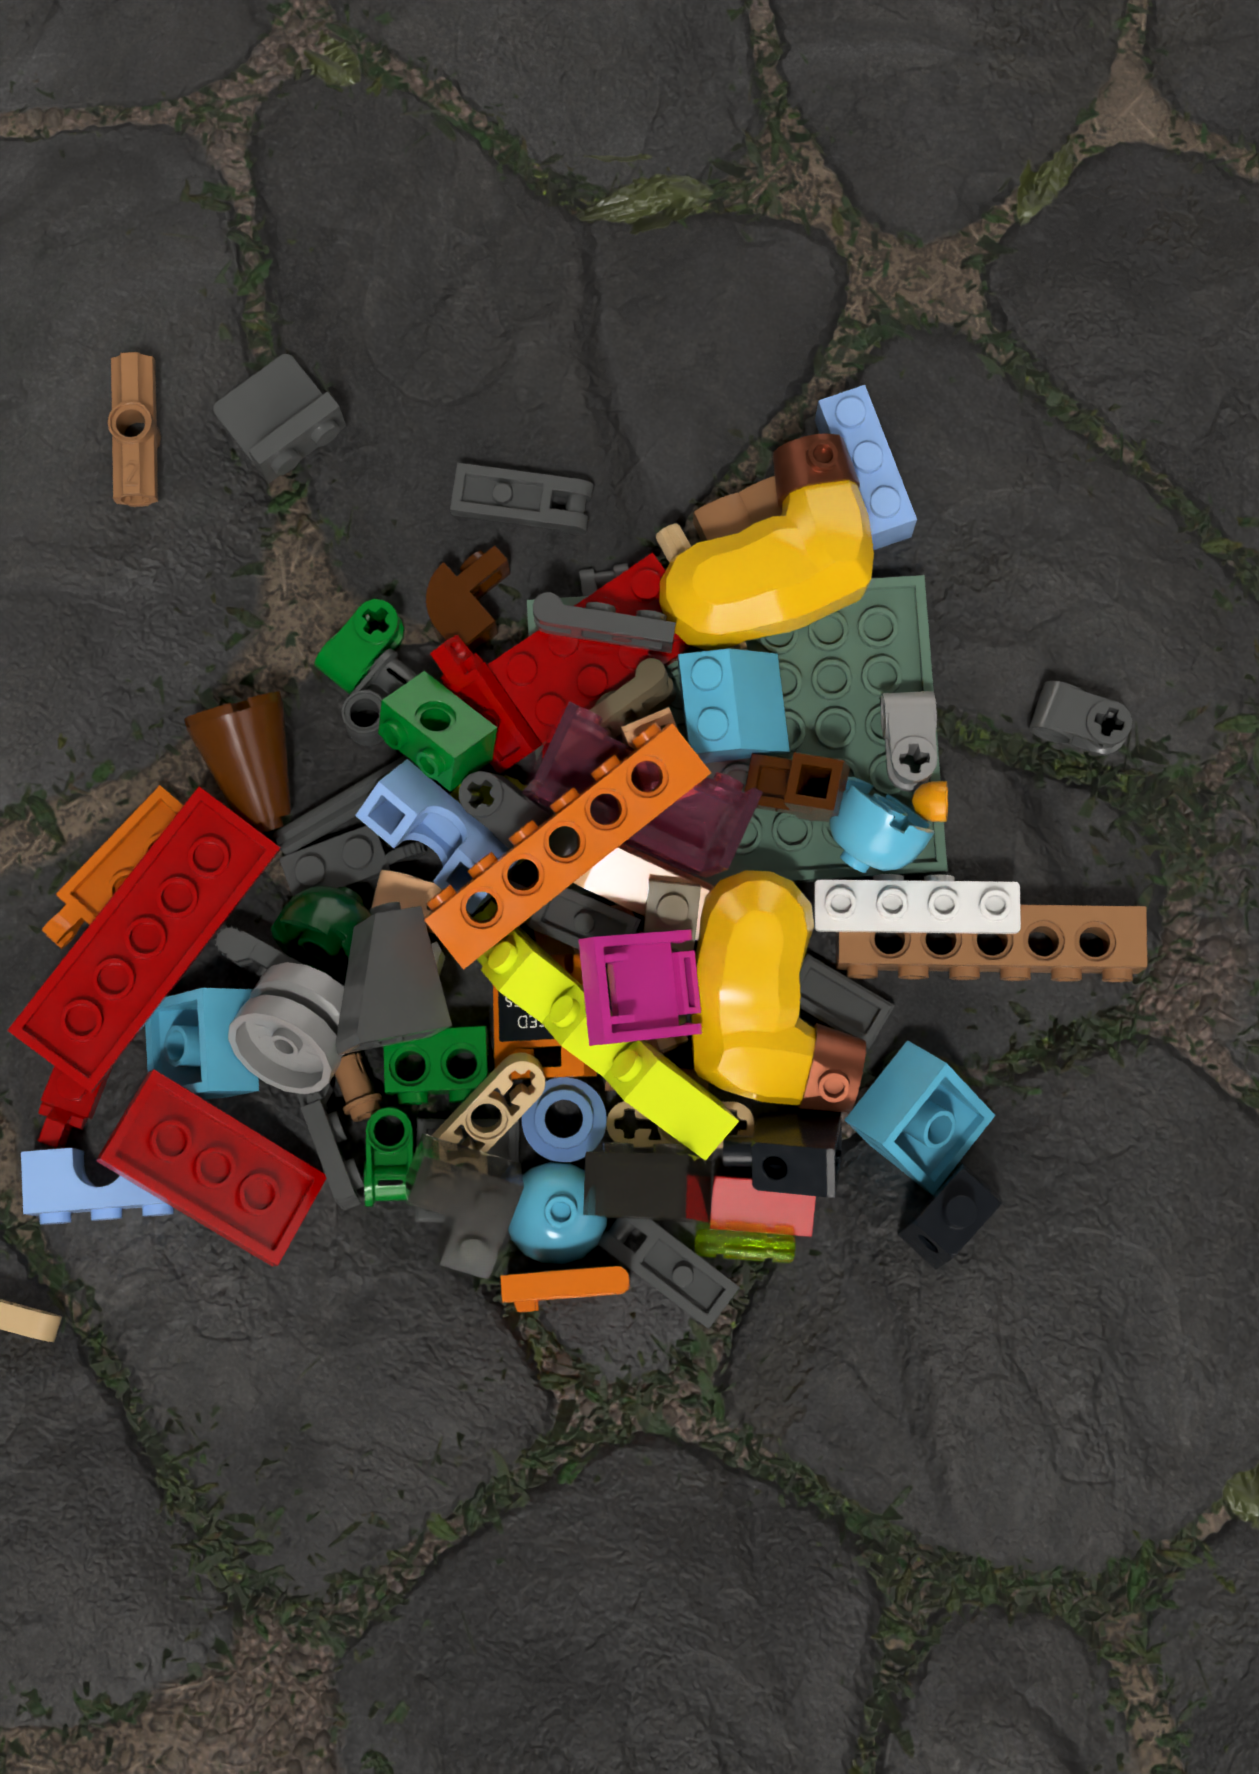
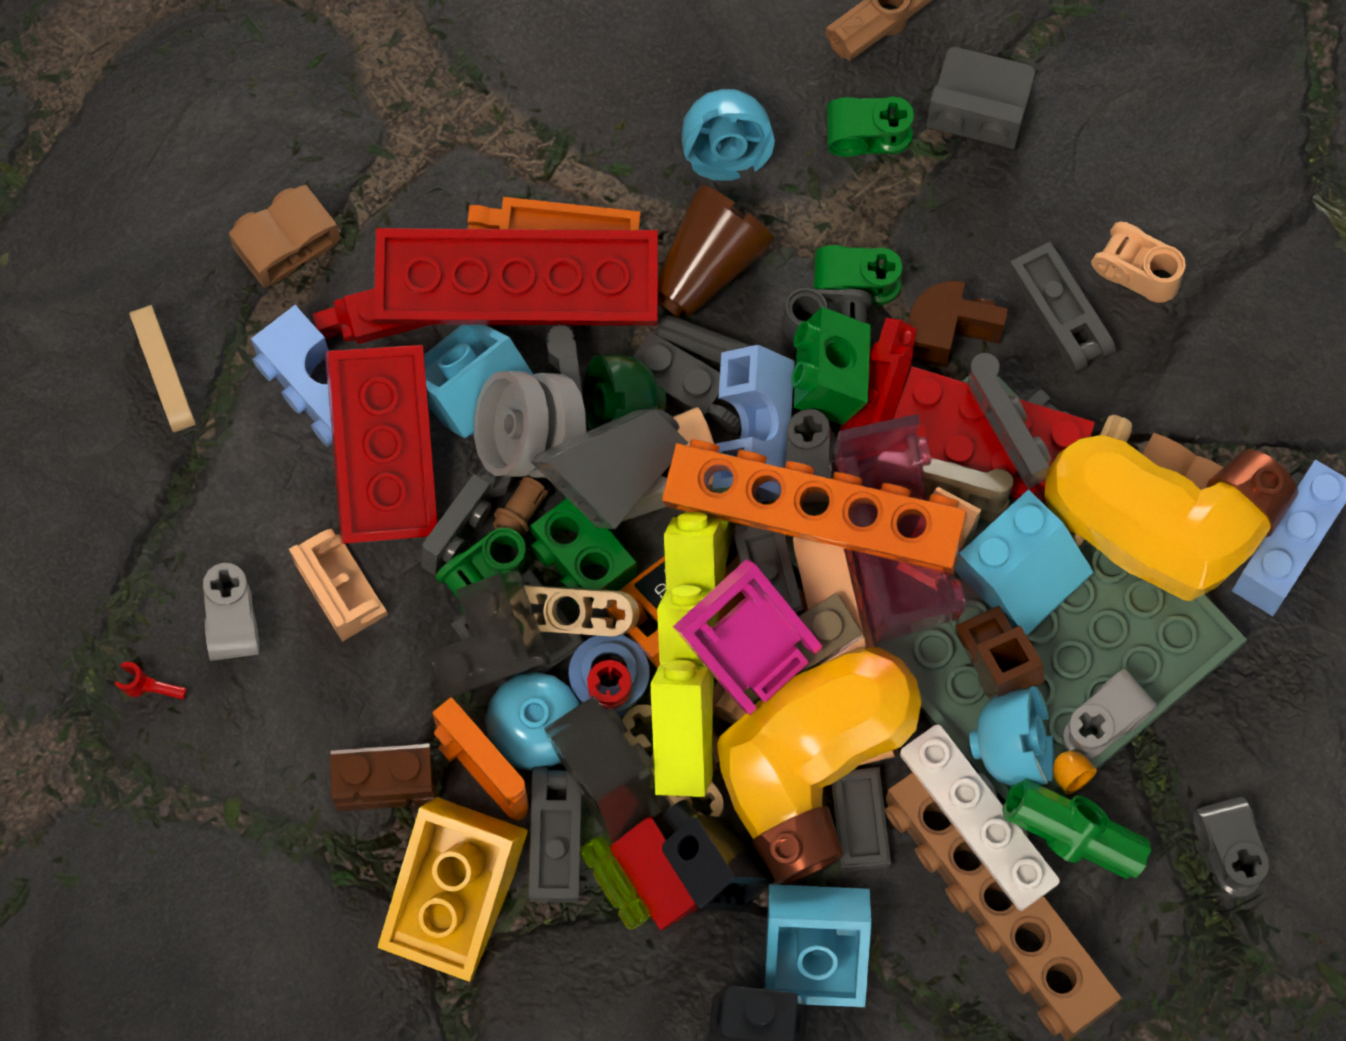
camera: 50 degrees right, 10 degrees down
none -> red hand [114,662,187,700]
none -> light grey piece [203,563,260,661]
none -> light nougat hinge [289,529,388,642]
none -> reddish brown brick [330,743,436,811]
none -> yellow slope [377,797,528,982]
none -> red bush [587,660,632,709]
none -> medium azure cylinder [681,89,775,181]
none -> green piece [826,96,914,157]
none -> green piece [1002,778,1152,879]
none -> light nougat piece [1091,221,1186,303]

